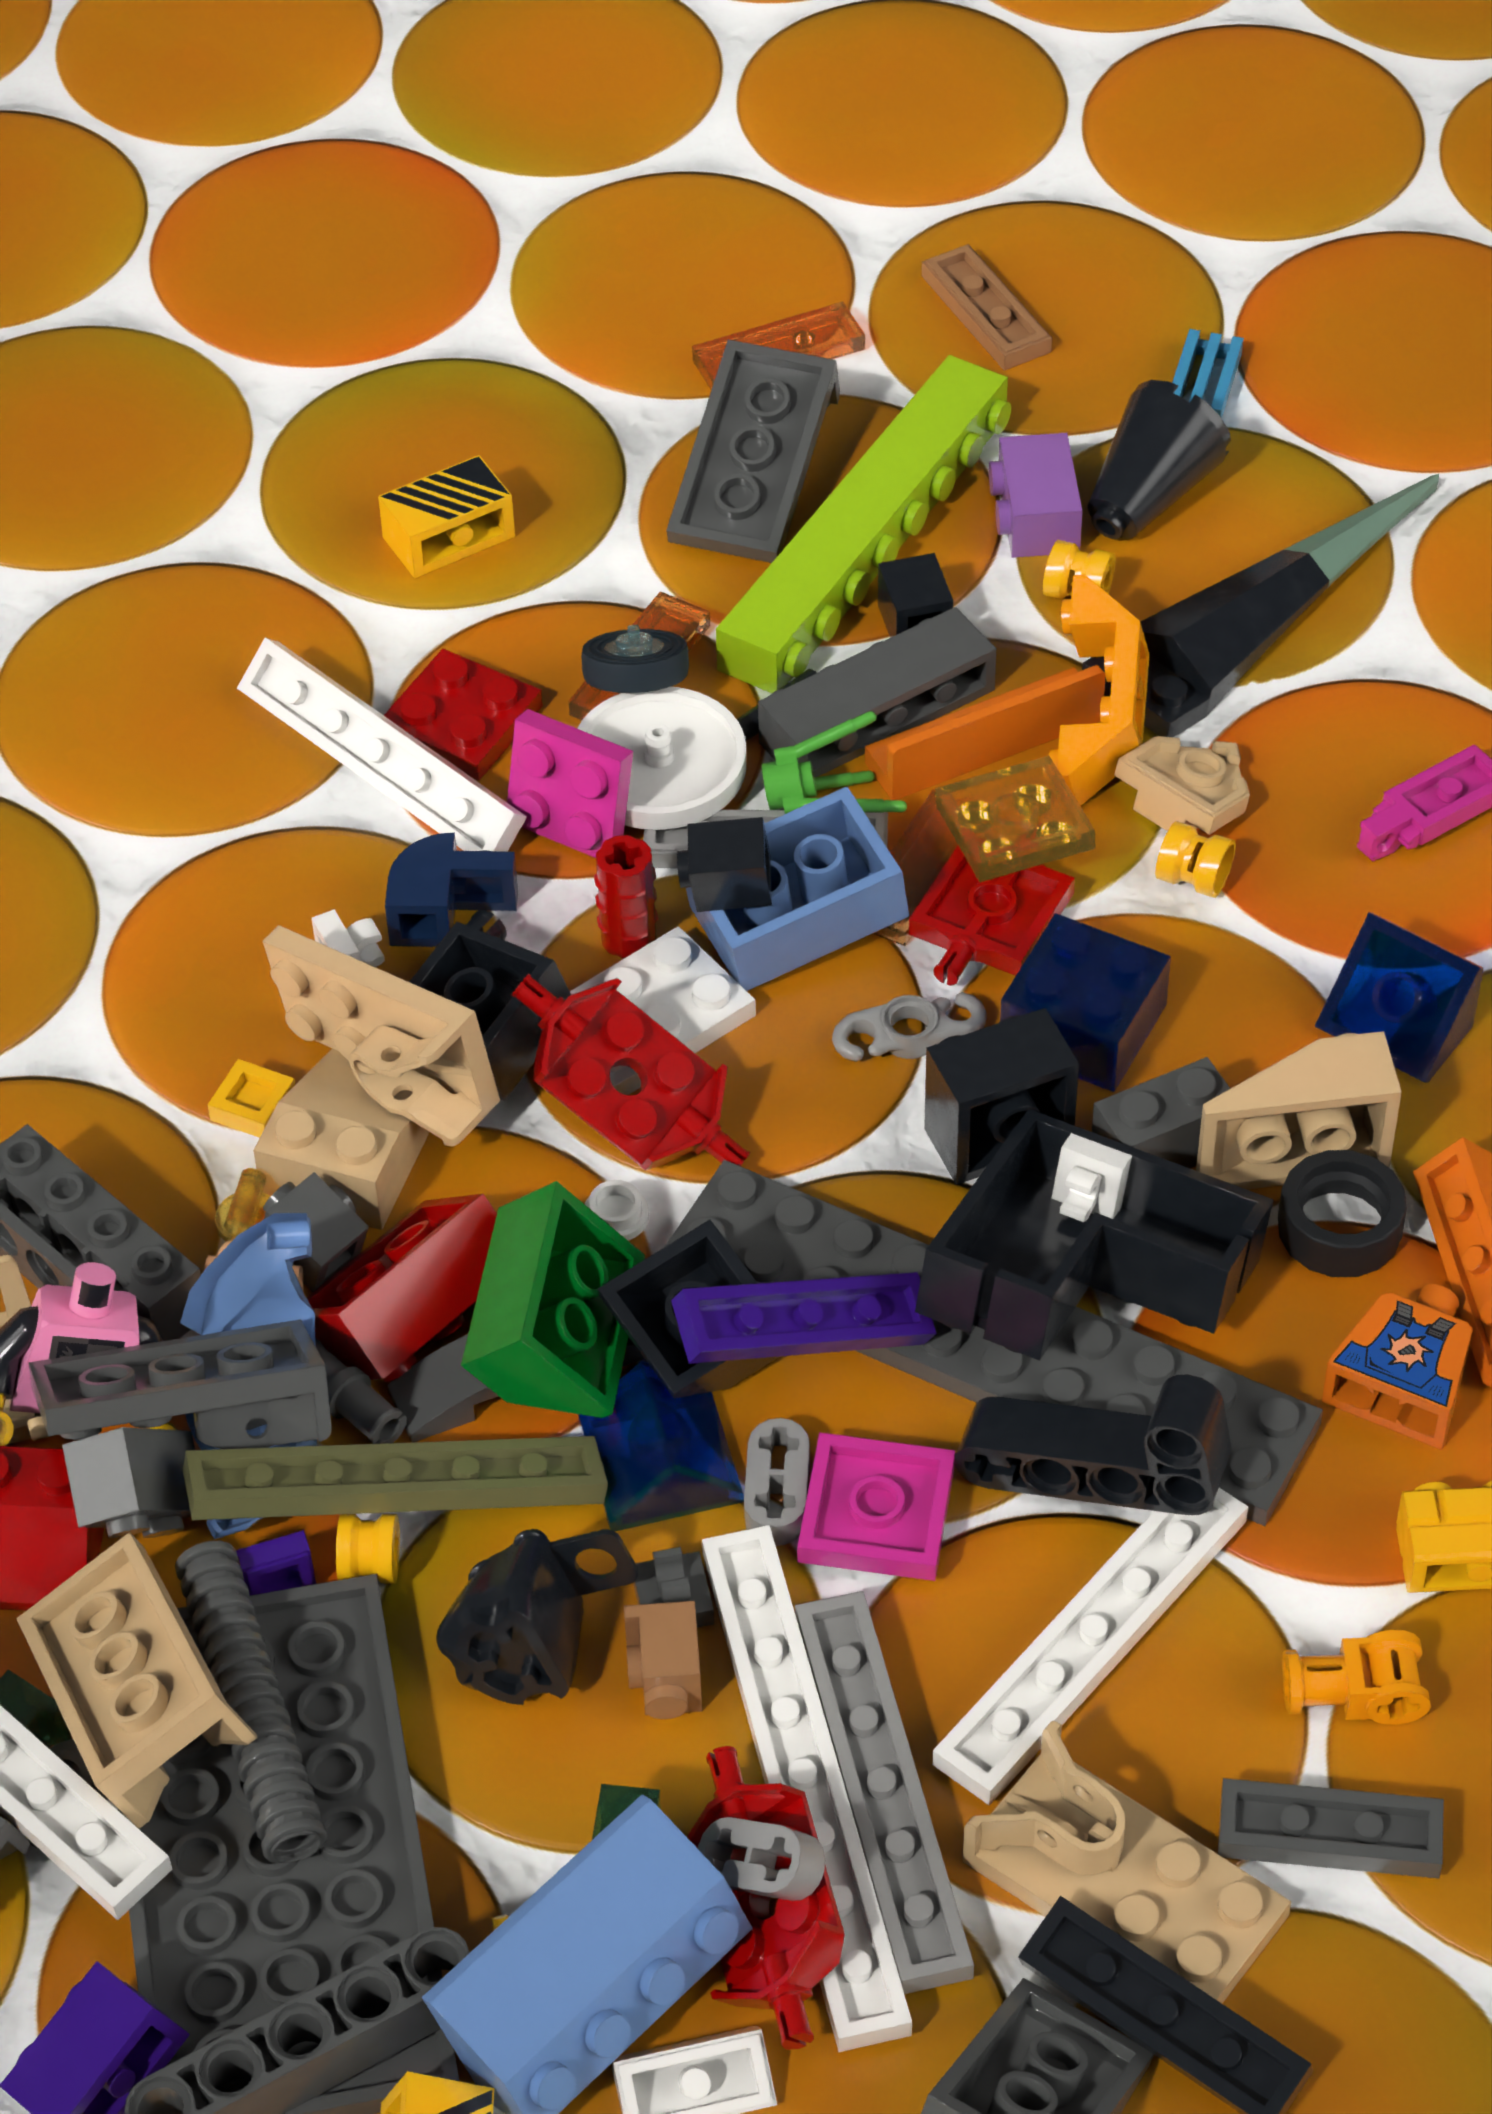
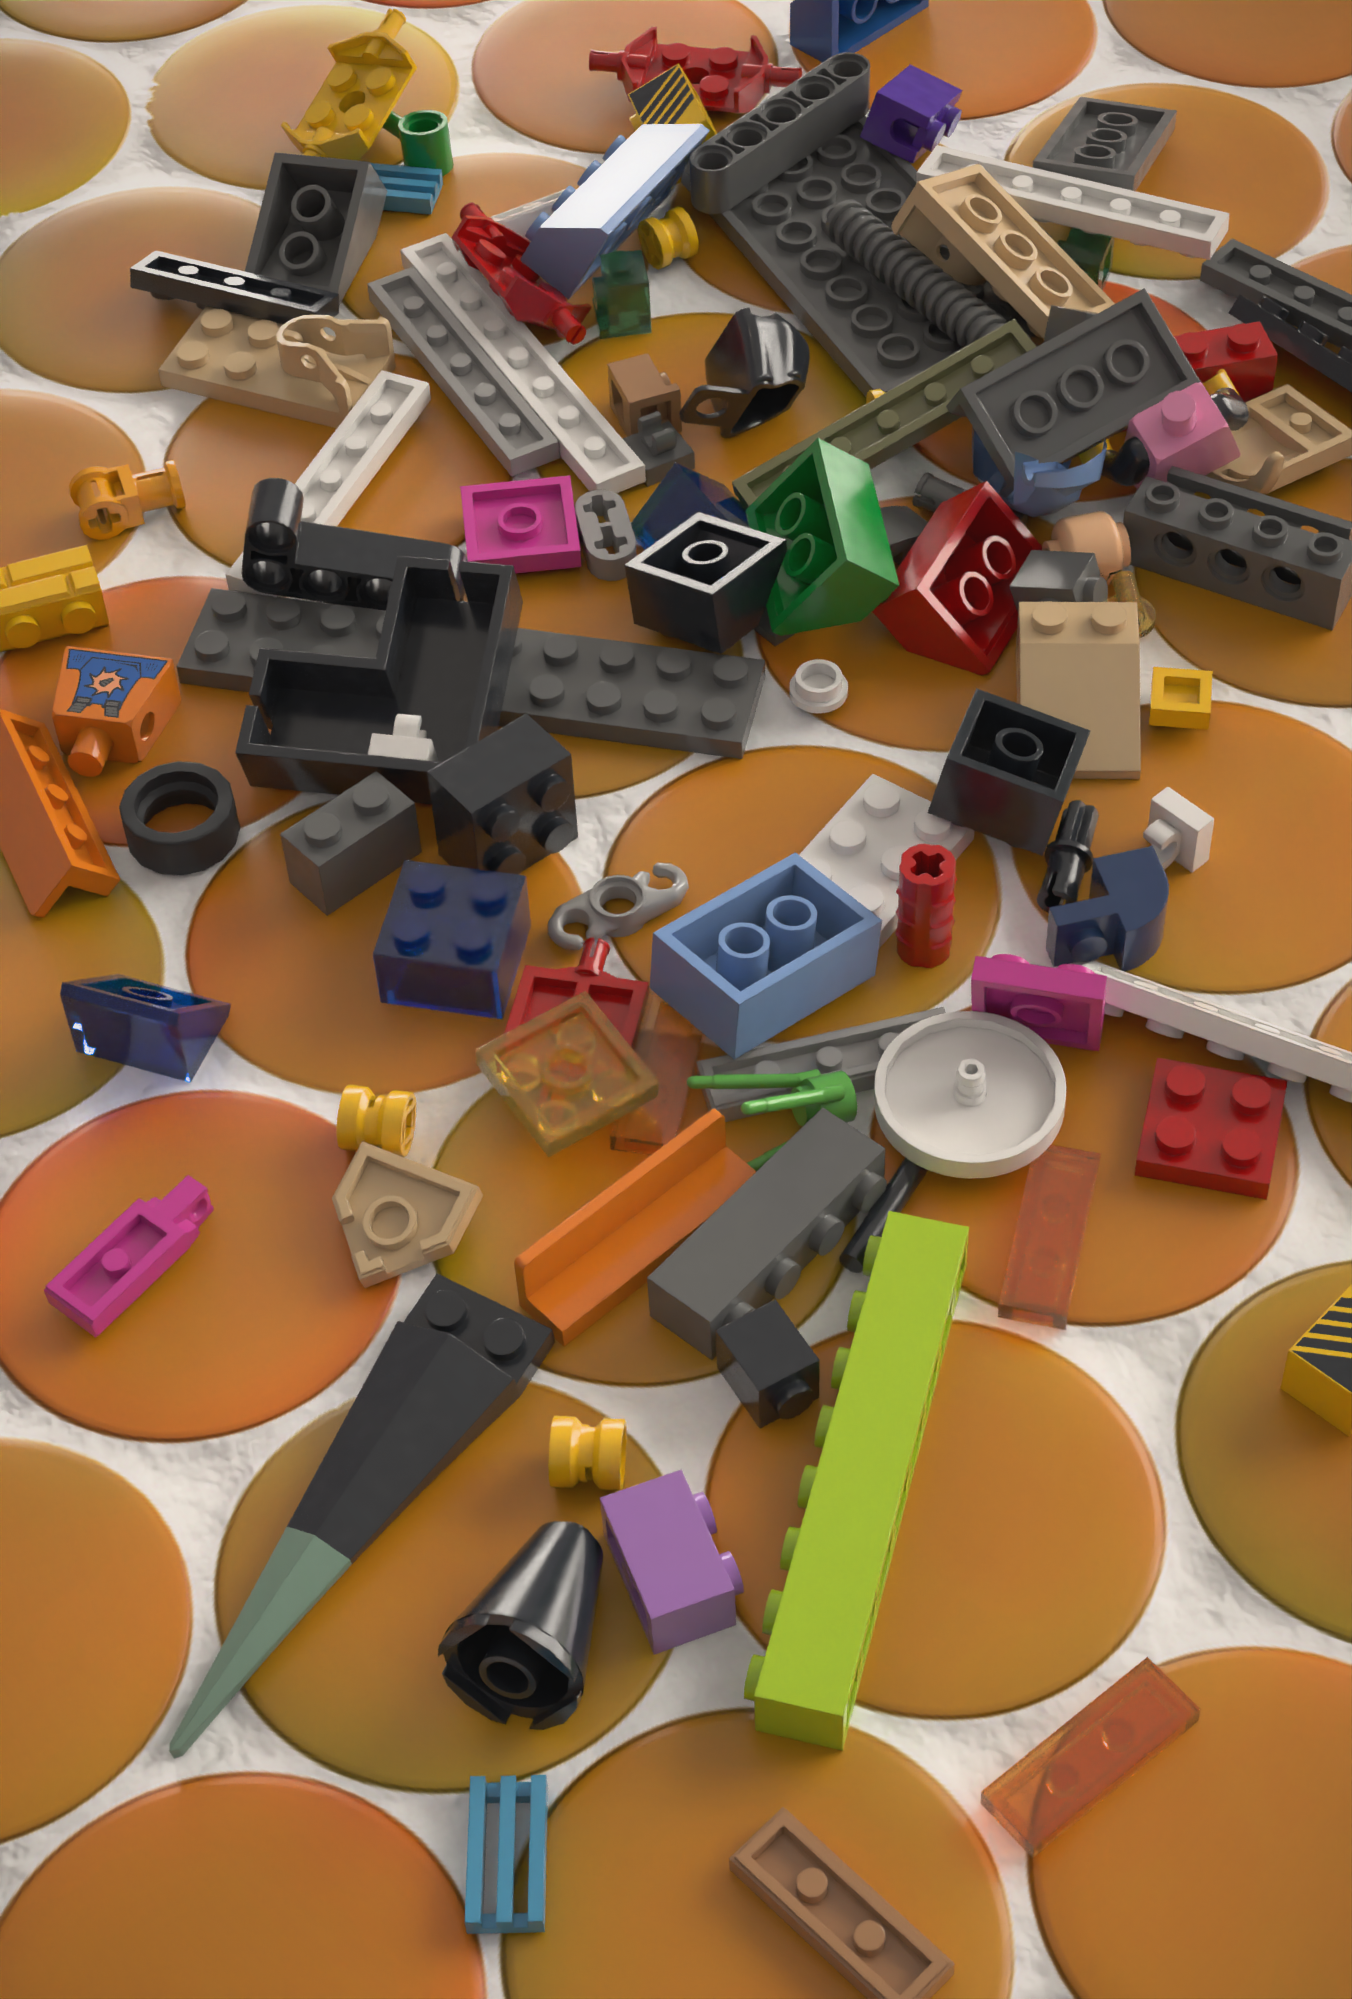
camera: 165 degrees right, 0 degrees up
tan plate [262,925,500,1146] -> none
red plate [511,974,751,1170] -> none
black wheel [581,625,689,693] -> none
dark grey plate [666,339,840,563] -> none
dark purple plate [671,1272,937,1364] -> none
black brick [677,817,772,912] -> none
light grey beam [698,1817,825,1901] -> none
light orange slope [1048,574,1149,808] -> none
tan slope [1196,1031,1402,1190] -> none
dark grey plate [1218,1778,1444,1879] -> none

